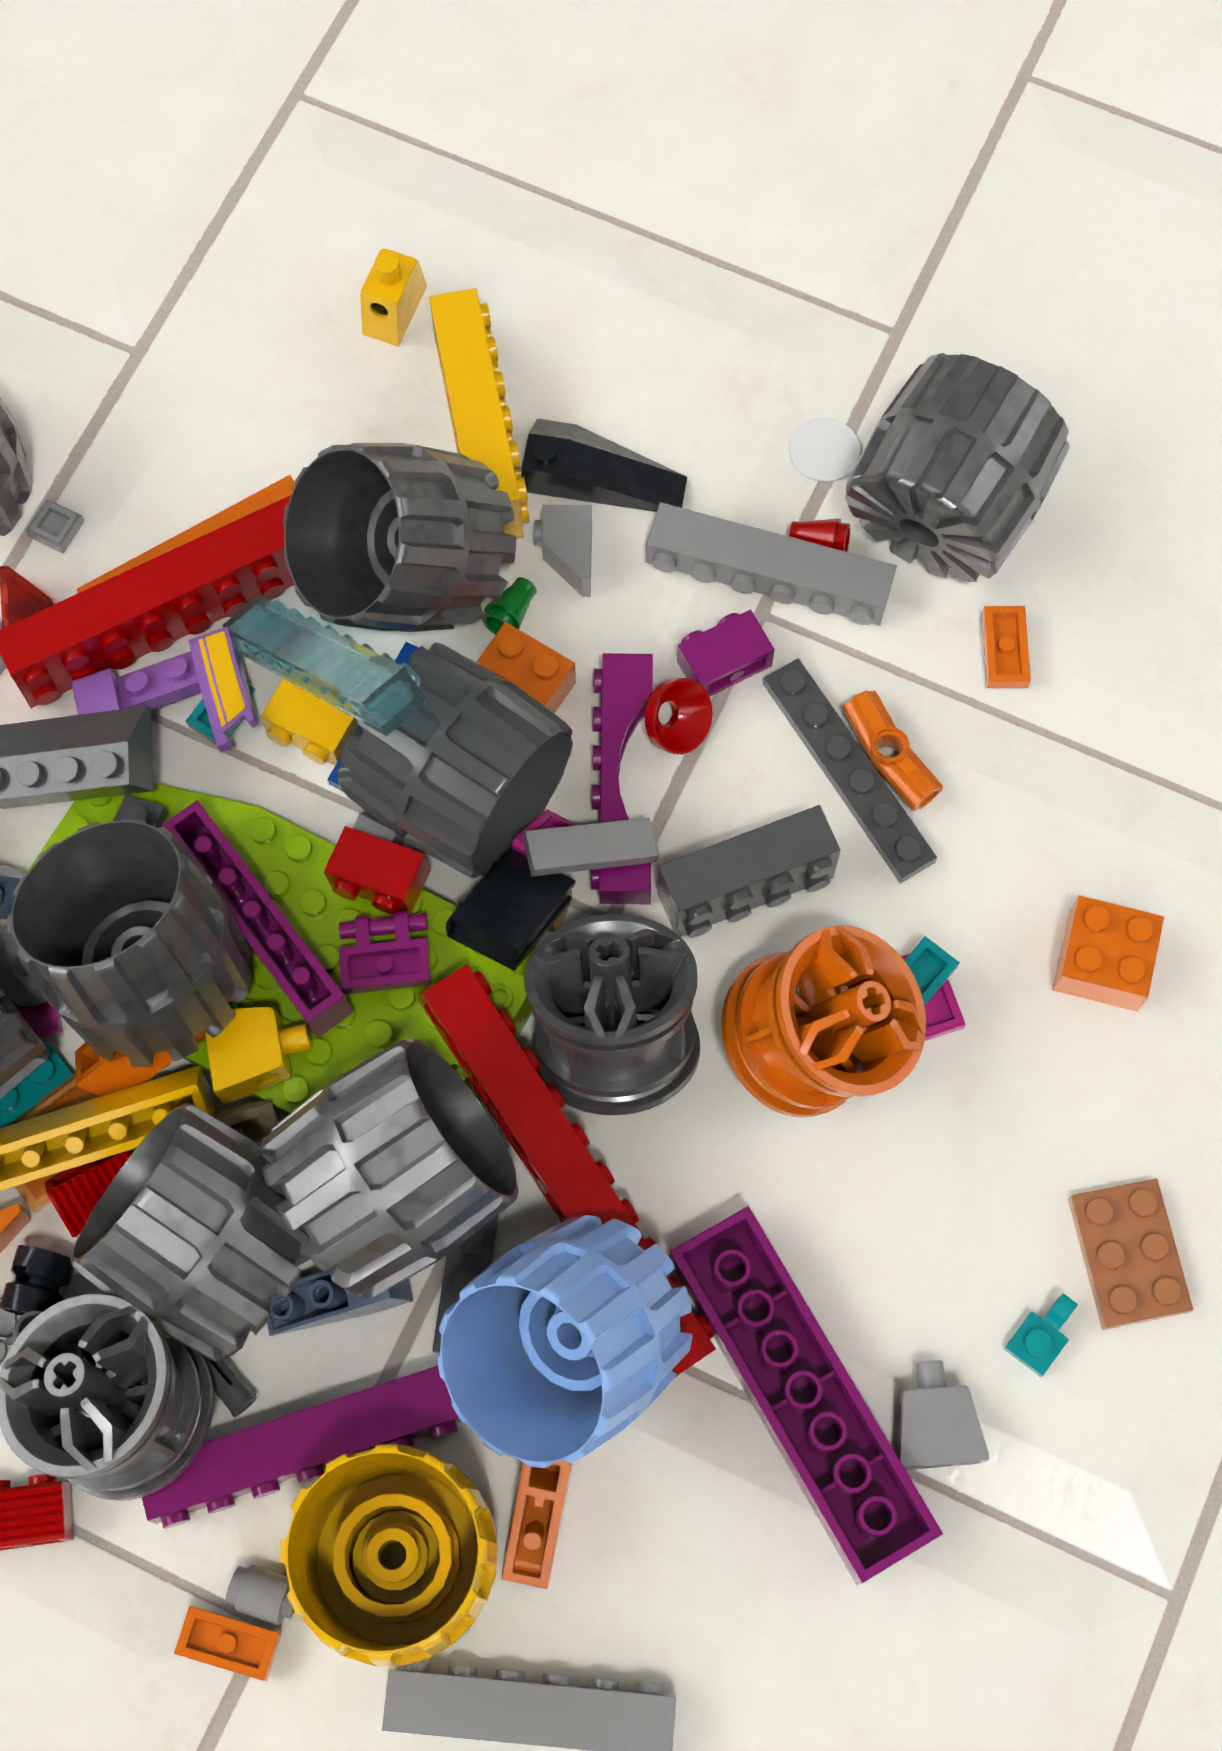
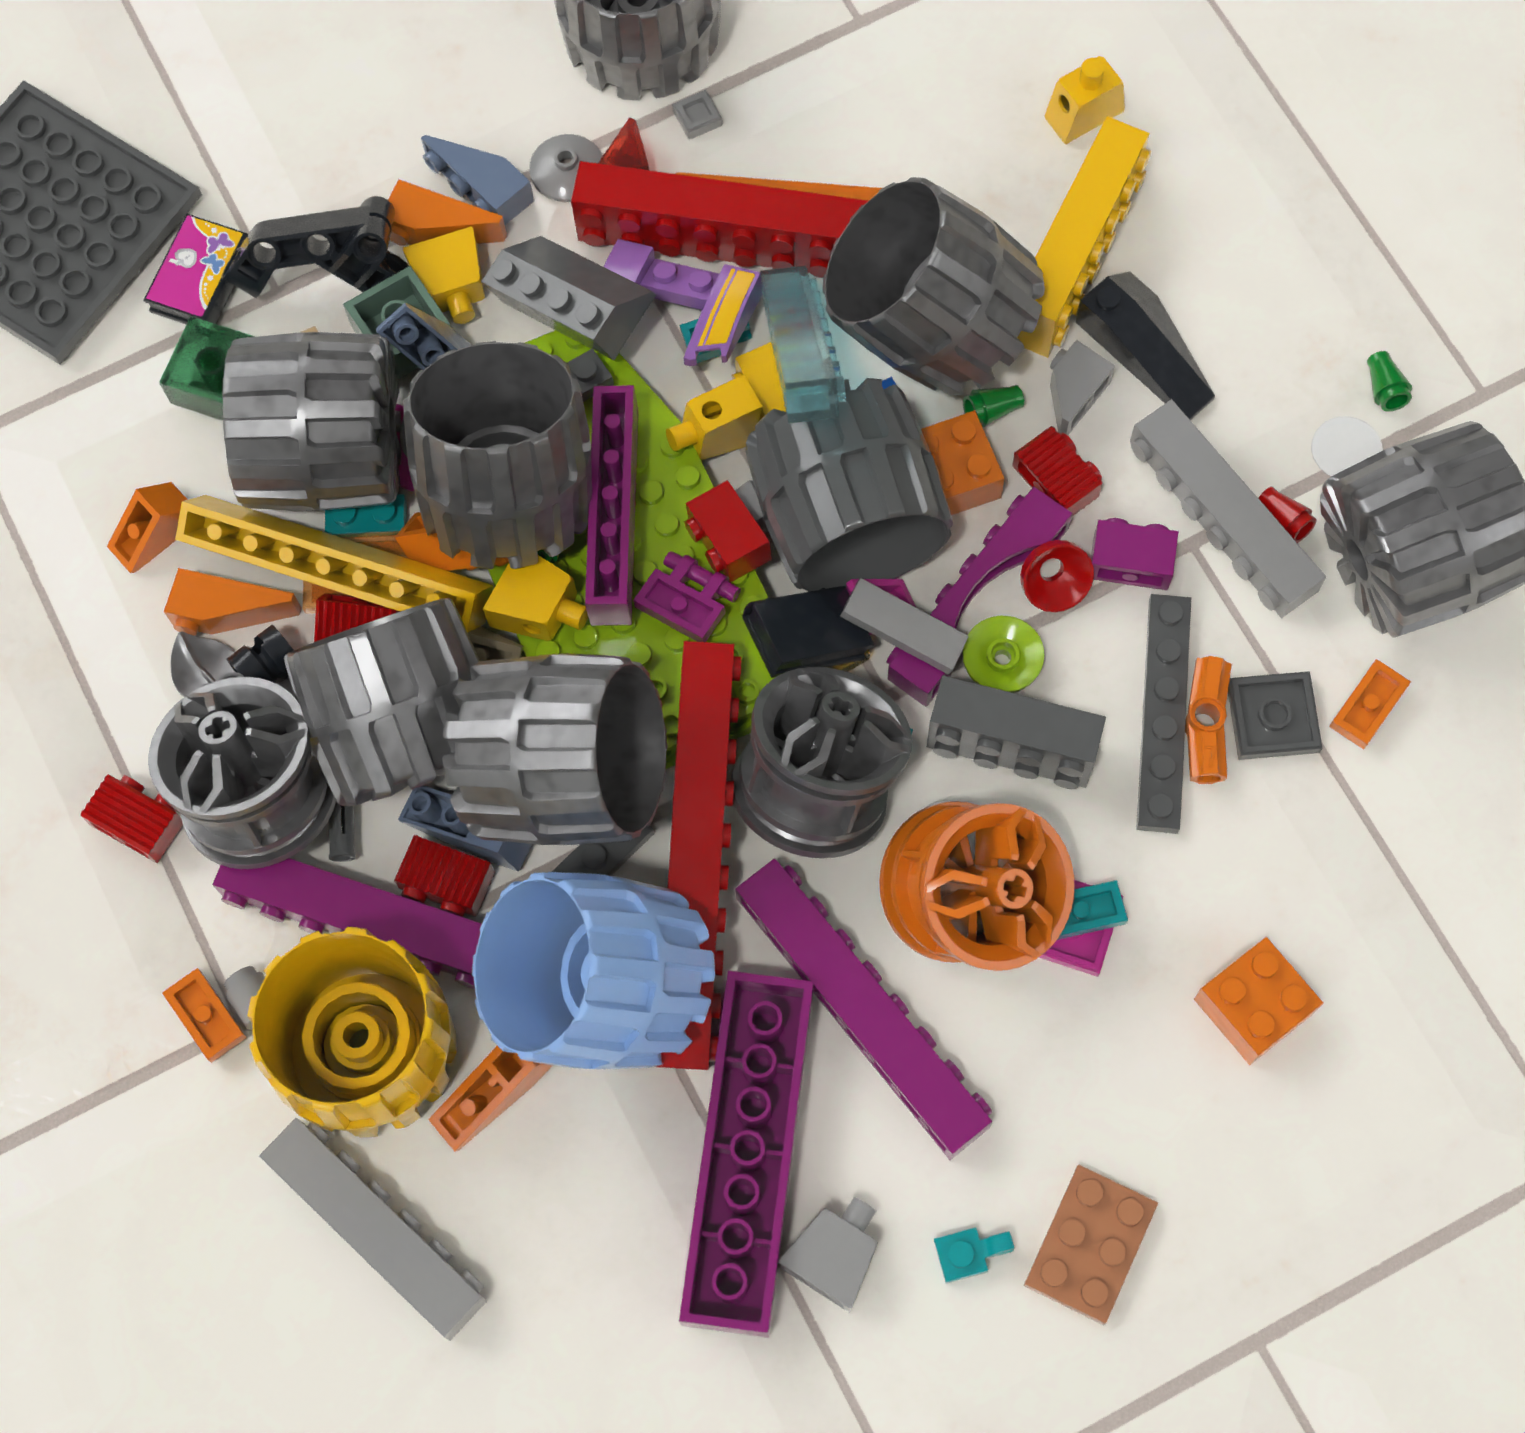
camera: 40 degrees right, 0 degrees up
none -> red brick [394,835,495,917]
none -> yellow torso [666,375,763,460]
none -> magenta brick [735,858,993,1160]
none -> lime dish [962,616,1044,693]
none -> red brick [1012,426,1103,517]
none -> dark grey tile [1228,671,1323,760]
none -> green cone [1367,351,1412,412]

